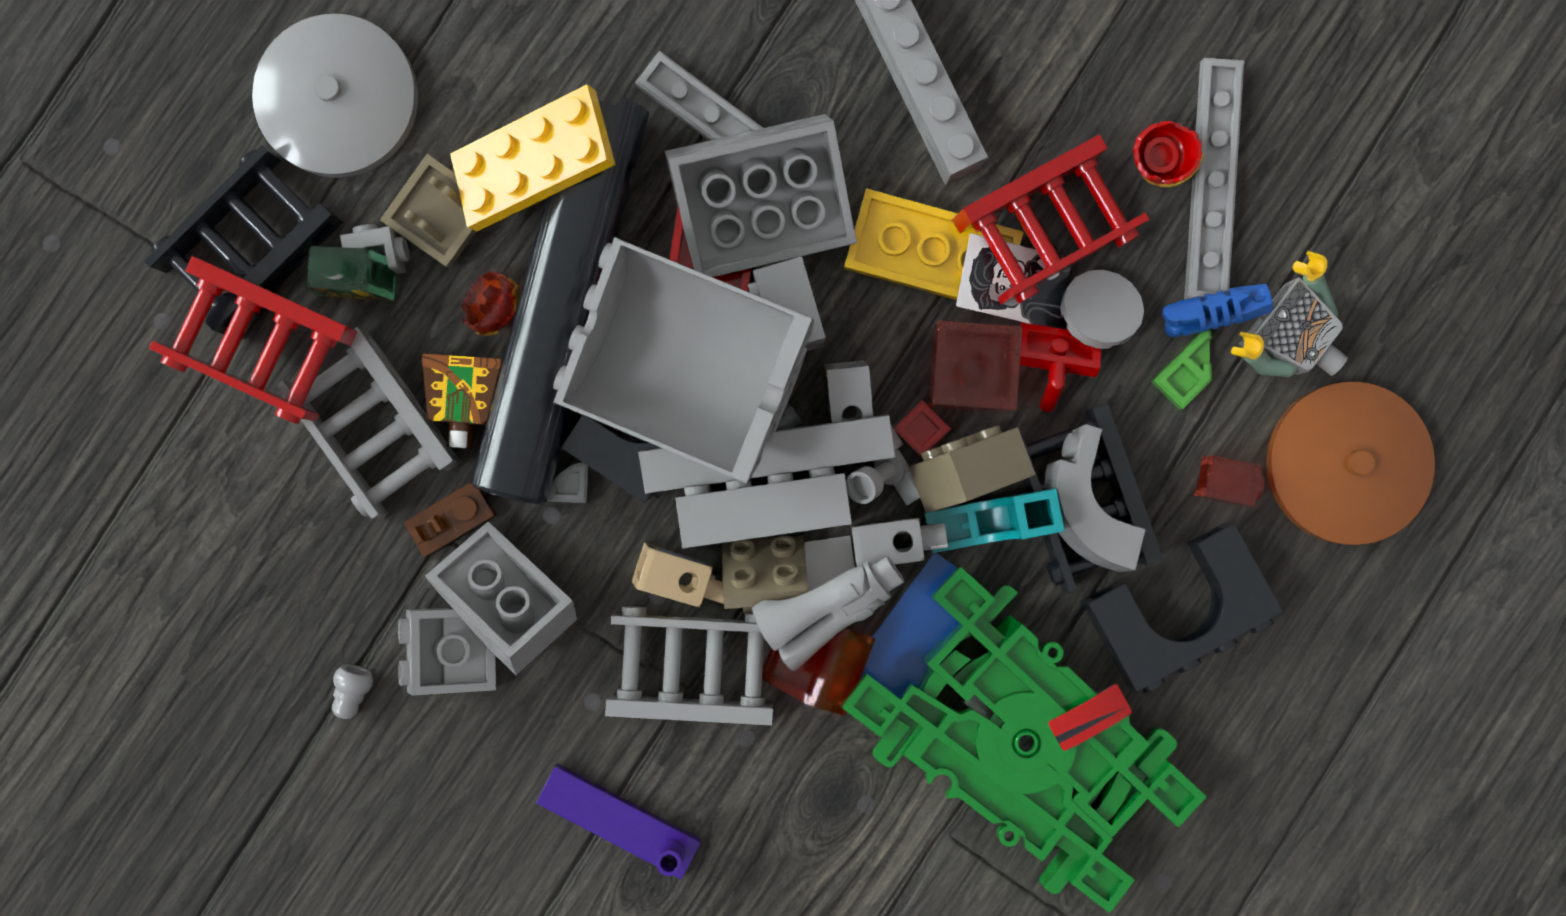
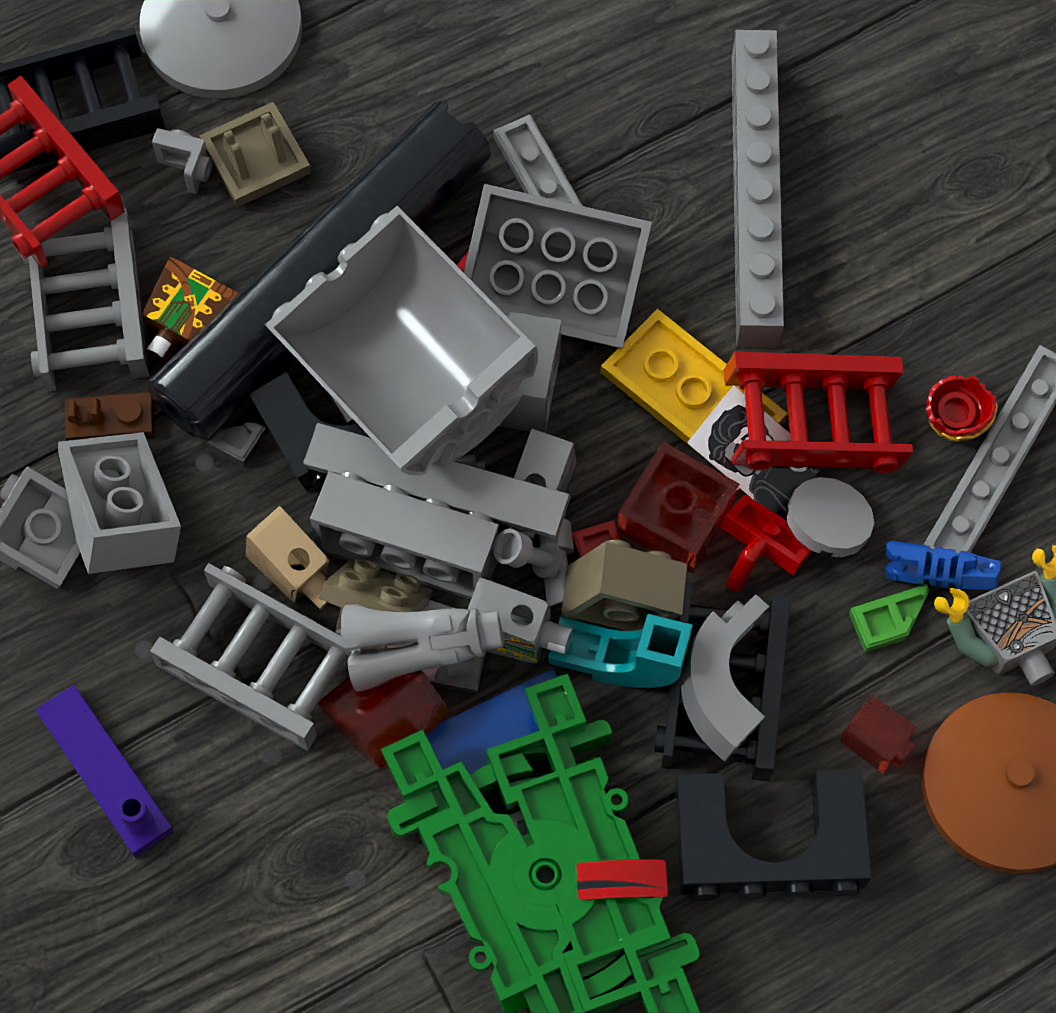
camera: 25 degrees right, 20 degrees down
clear green torso [307,246,396,301] -> none
yellow plate [451,85,615,231] -> none
clear red hair [461,270,520,336] -> none

